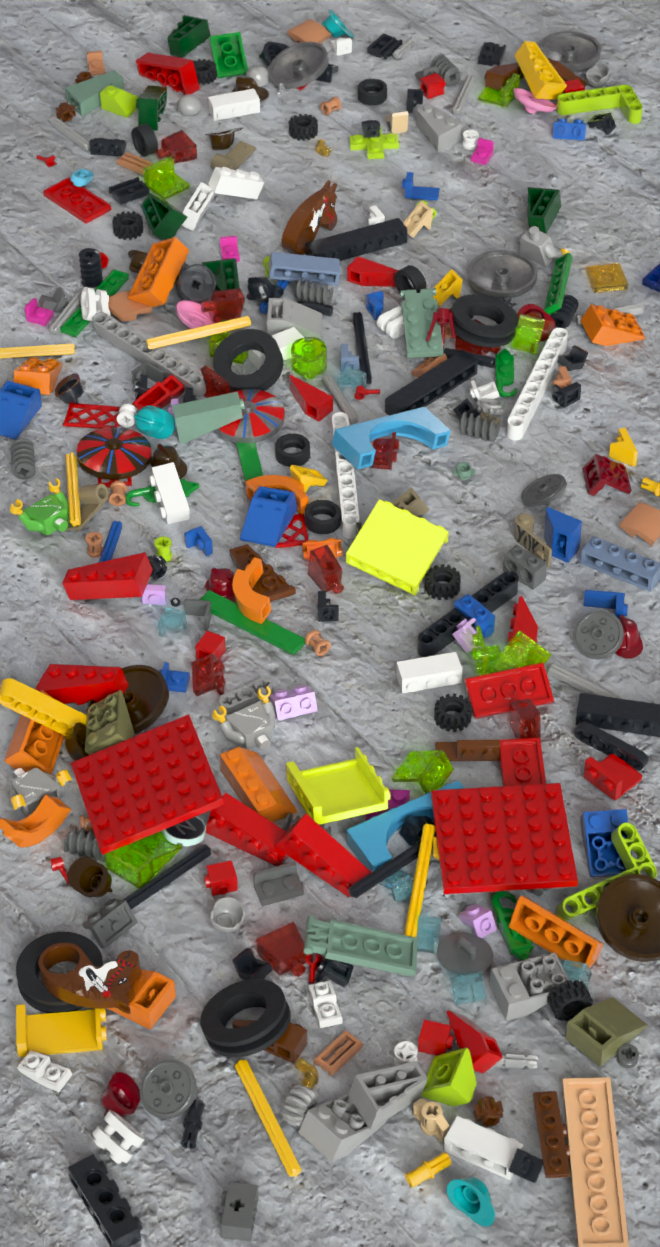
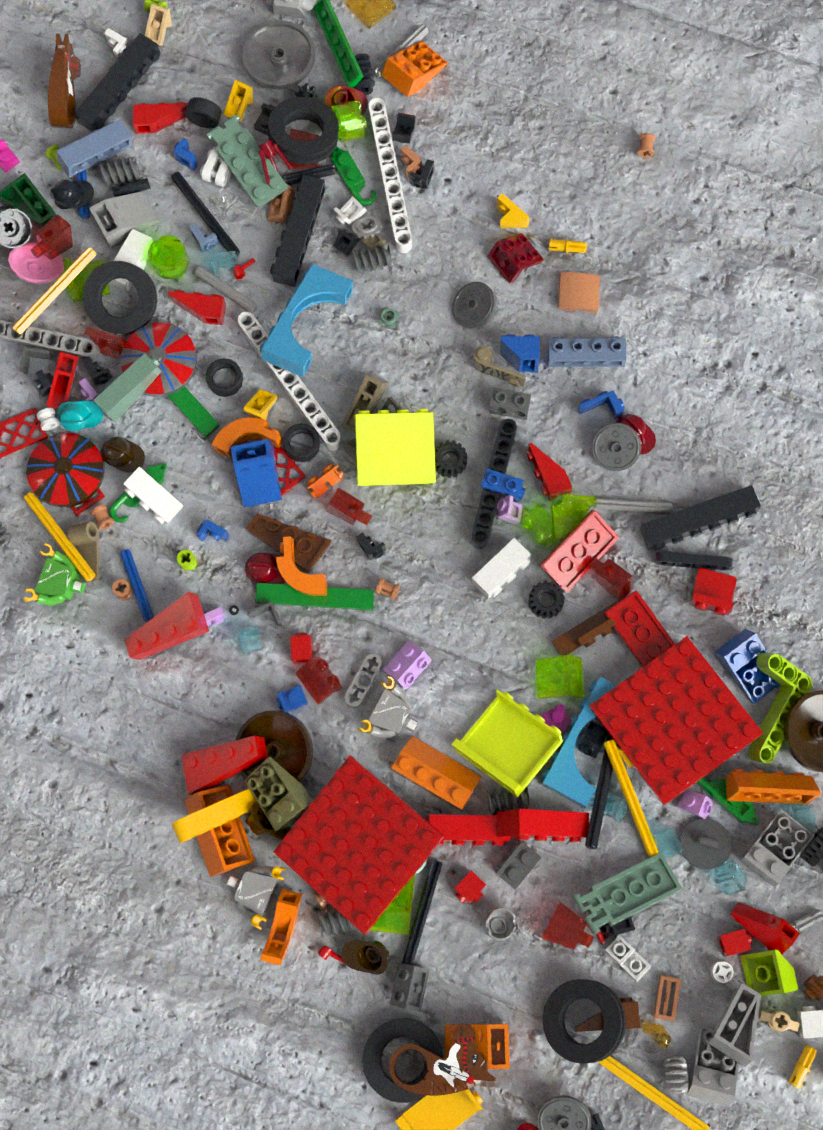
camera: 25 degrees left, 30 degrees up
black gear [148,555,167,579] -> none
black bracket [232,948,273,980] -> none
clear red bracket [369,432,400,470] -> none

